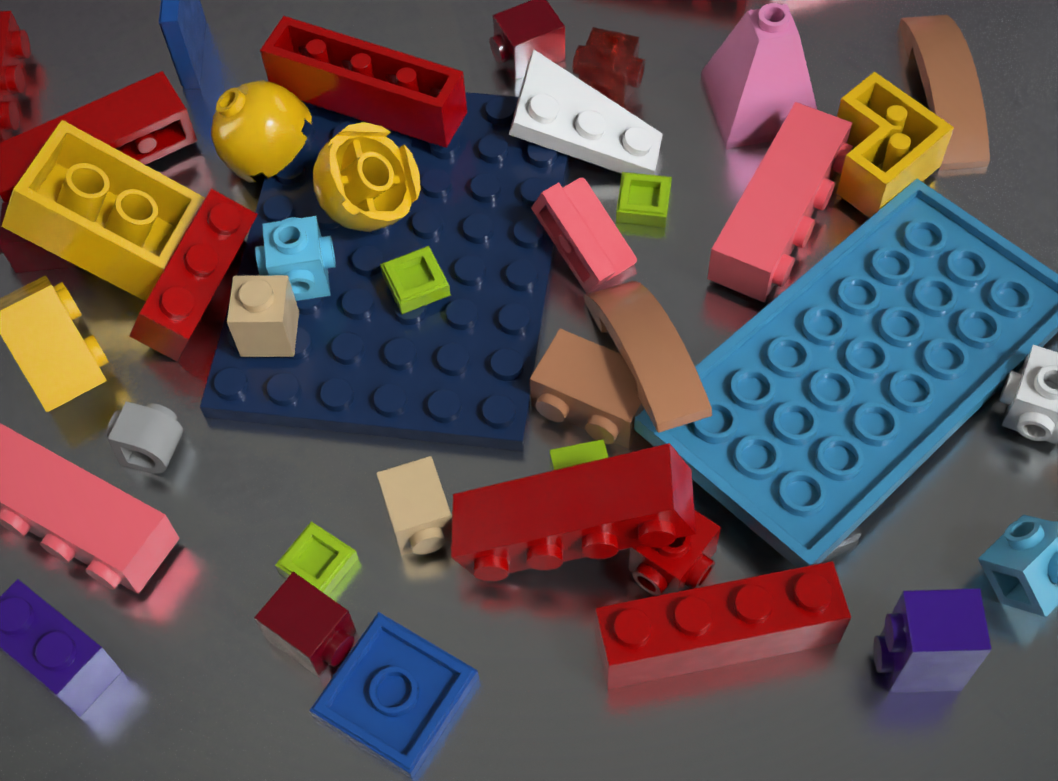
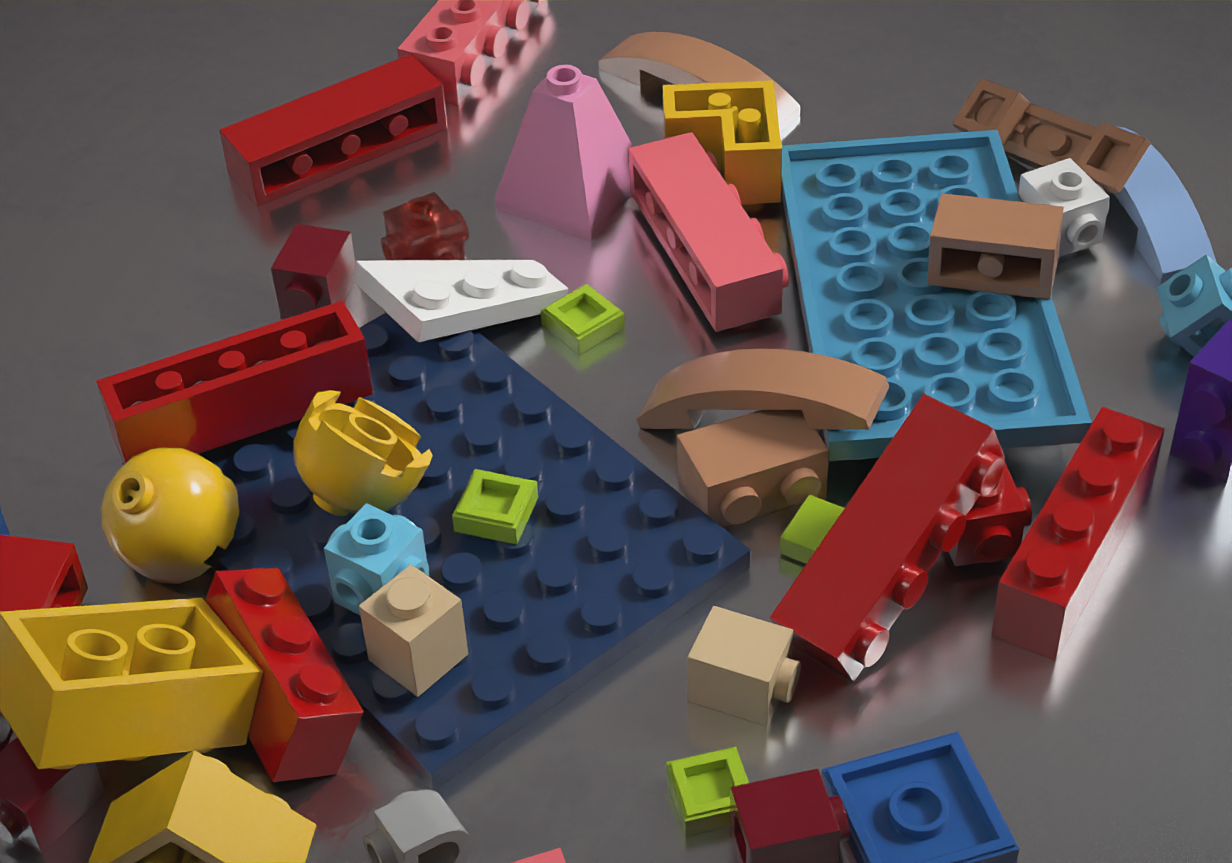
camera: 50 degrees left, 15 degrees down
coral panel [531,177,637,294] -> none
none -> nougat brick [927,193,1064,299]

